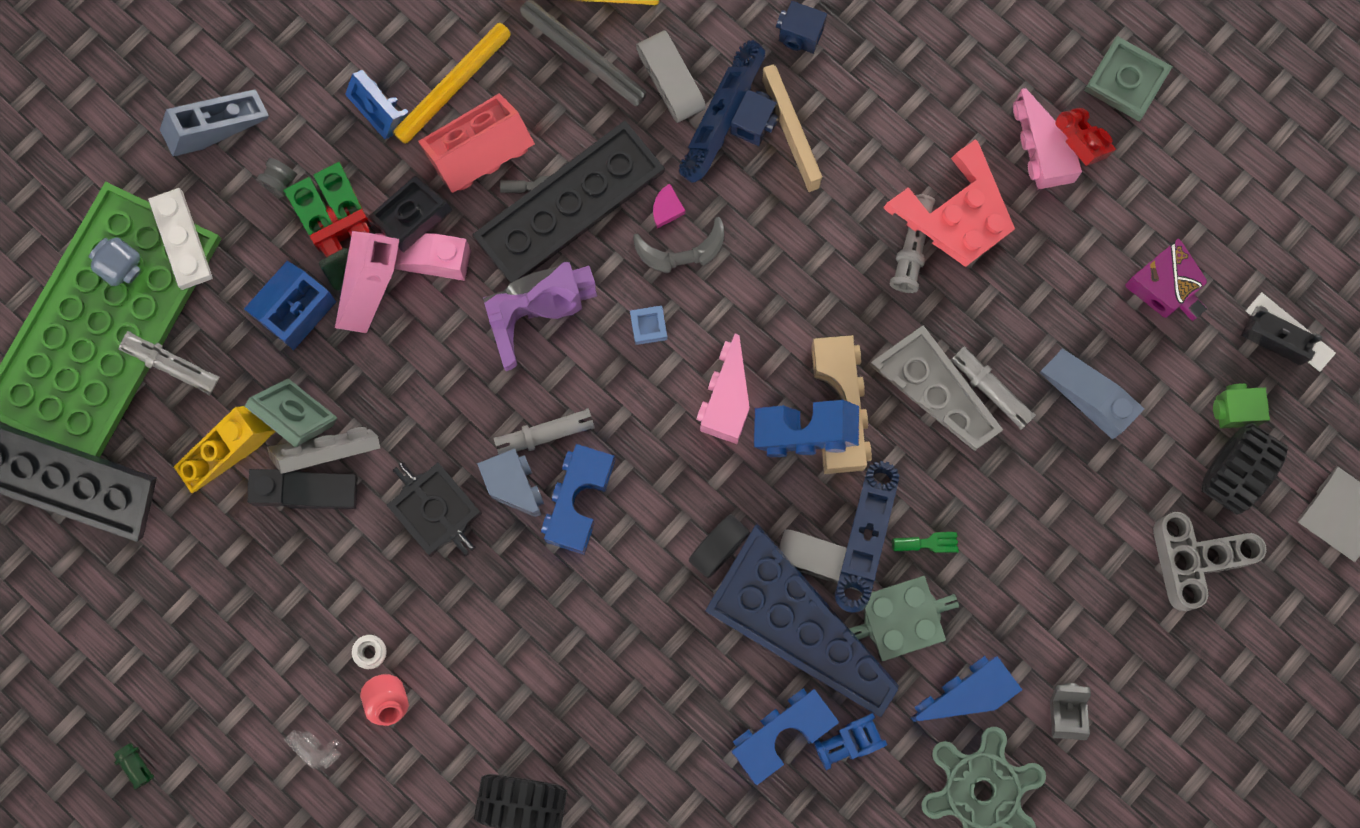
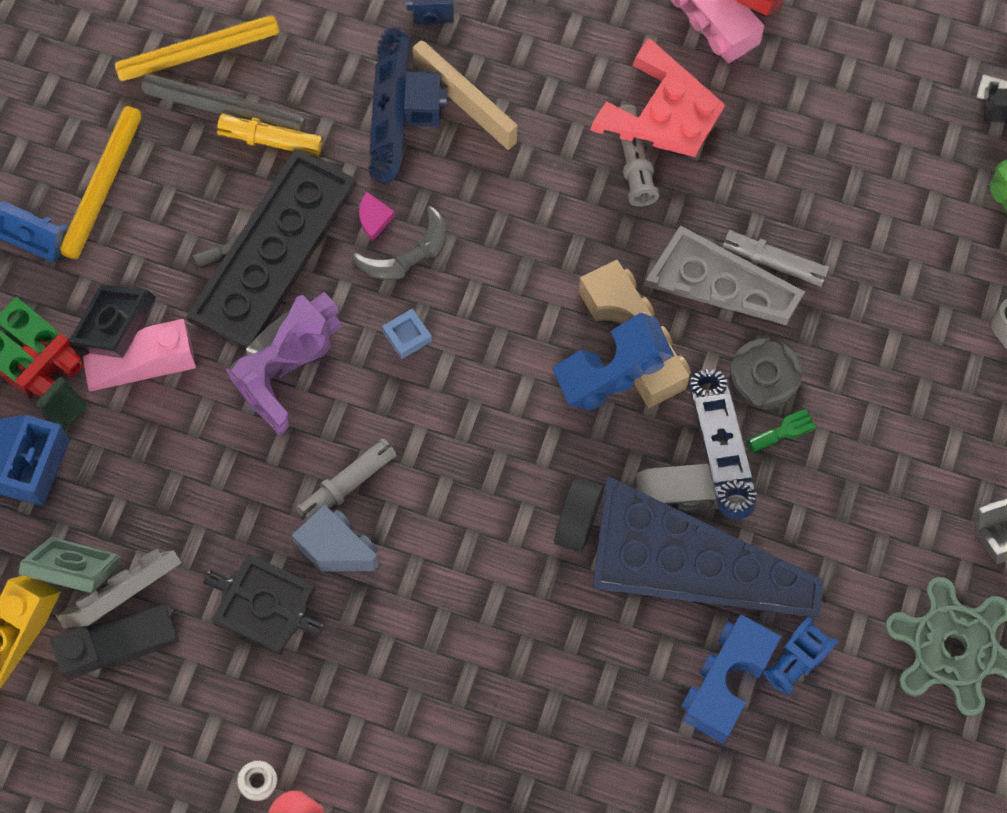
camera: 25 degrees left, 10 degrees down
bright pink slope [335,231,399,333] -> none
coral slope [418,93,535,193] -> none
blue arch [541,444,615,555] -> none
light grey beam [636,30,706,123] -> none
bright pink slope [696,334,750,444] -> none
sand green plate [849,576,959,661] -> none
blue slope [911,655,1022,722] -> none
sand blue slope [1039,348,1144,440] -> none
magenta torso [1125,238,1208,322] -> none
none -> yellow pin [217,113,323,158]
none -> dark grey tile [729,338,802,409]

